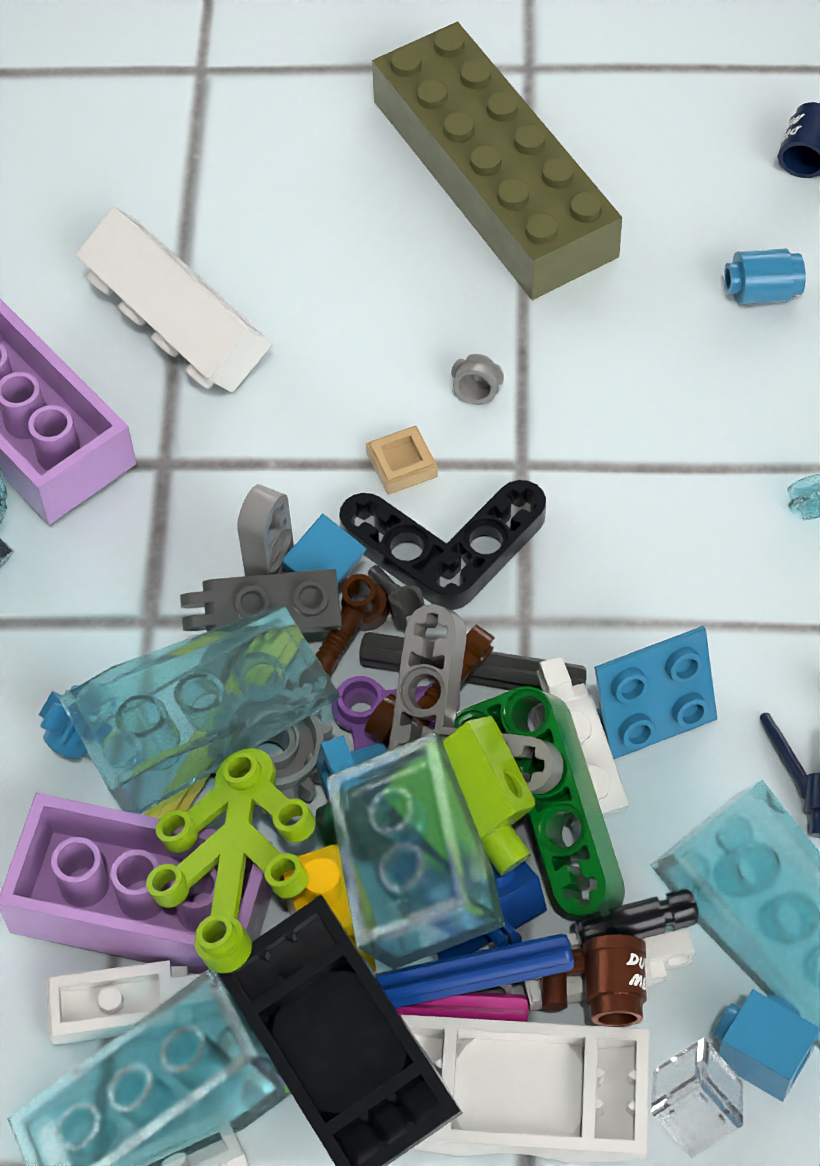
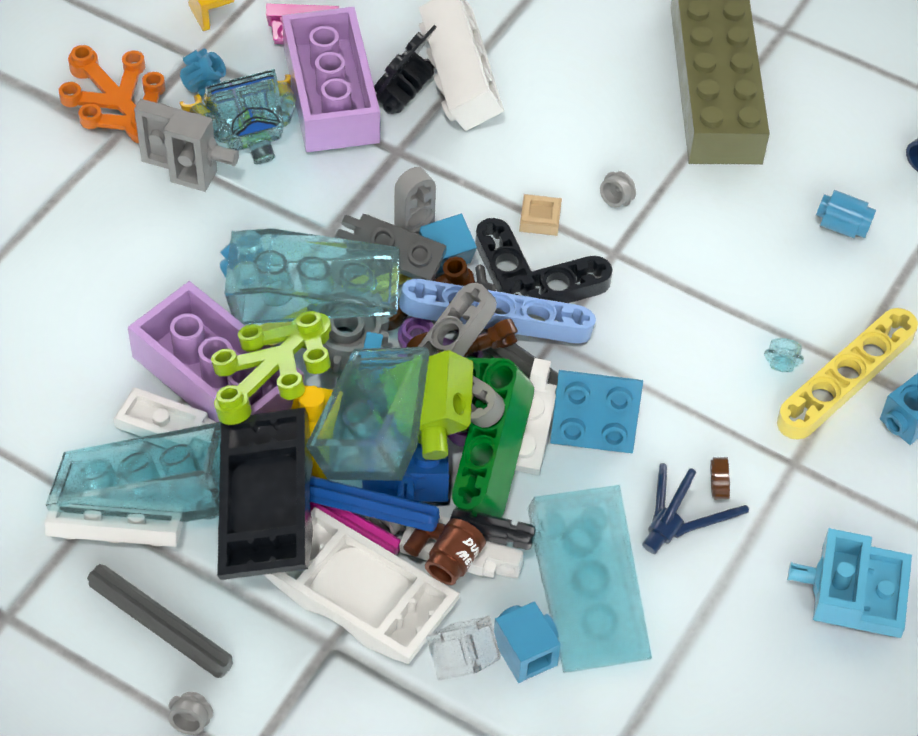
camera: 25 degrees right, 5 degrees down
none -> black hinge [374,25,437,114]
none -> light blue beam [399,279,596,344]

